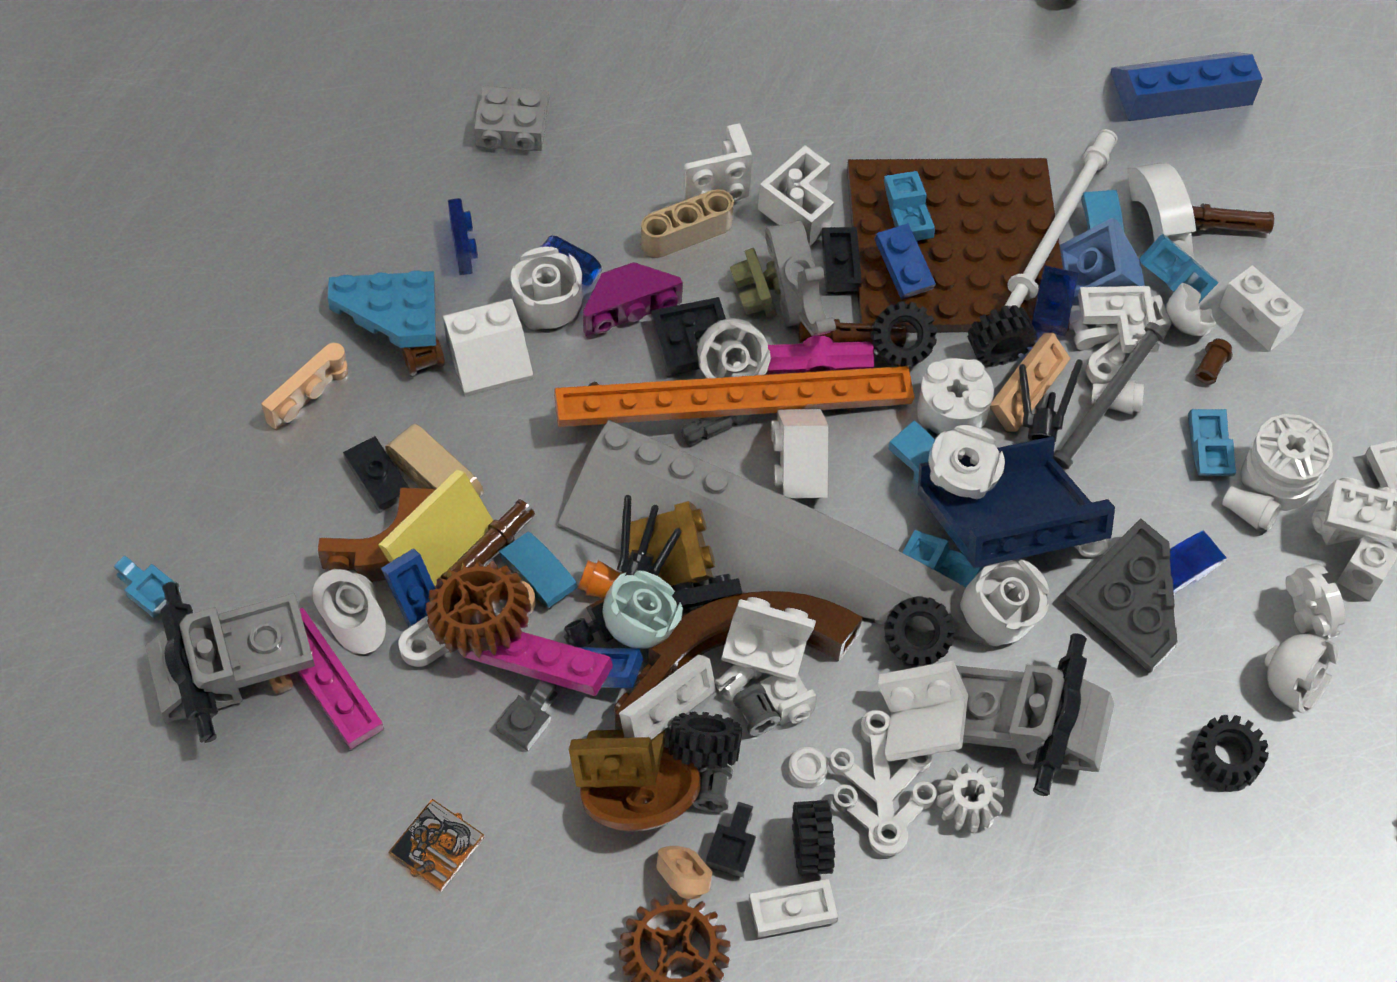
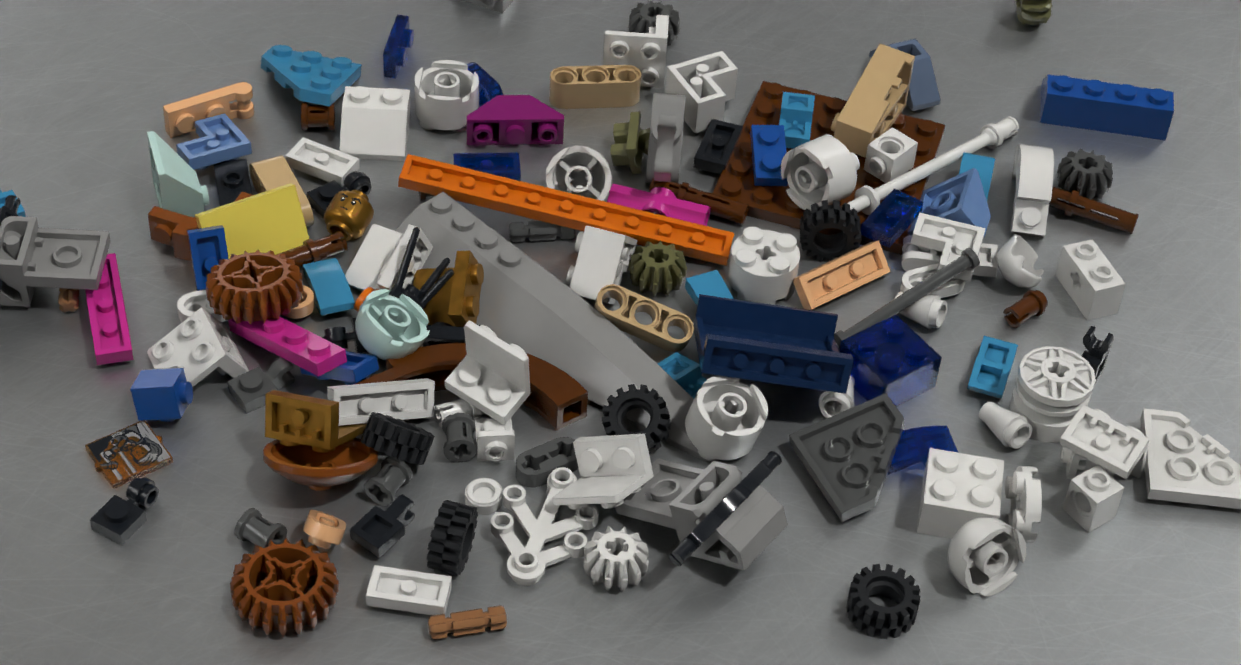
camera: 20 degrees right, 15 degrees down
white piece [312,569,386,654] -> none
black plate [651,297,726,375] -> none
black tyre [870,301,938,368] -> none
white plate [928,425,1005,499] -> none
black plant [1019,359,1083,442] -> none
dark azure slope [1139,233,1219,303] -> none
none -> black plate [90,477,159,545]
none -> blue brick [130,368,193,422]
none -> light aqua slope [147,131,210,217]
none -> white bracket [147,307,249,387]
none -> medium blue plate [176,113,252,170]
none -> dark grey bush [234,508,287,548]
none -> white plate [285,137,360,187]
none -> black plate [306,171,372,219]
none -> pearl gold head [324,190,374,241]
none -> white bracket [345,224,433,296]
none -> medium nougat axle [428,605,507,640]
none -> clear blue plate [453,152,521,181]
none -> dark grey beam [515,437,578,488]
none -> tan beam [594,284,694,352]
none -> olive gear [628,240,687,297]
none -> dark grey gear [629,0,680,46]
none -> white brick [781,134,860,211]
none -> tan wedge [831,43,915,158]
none -> clear blue brick [839,315,942,407]
none -> white brick [864,127,918,183]
none -> sand blue slope [869,39,941,111]
none -> white brick [917,448,1004,539]
none -> dark grey gear [1057,149,1113,199]
none -> black plate [1082,326,1114,384]

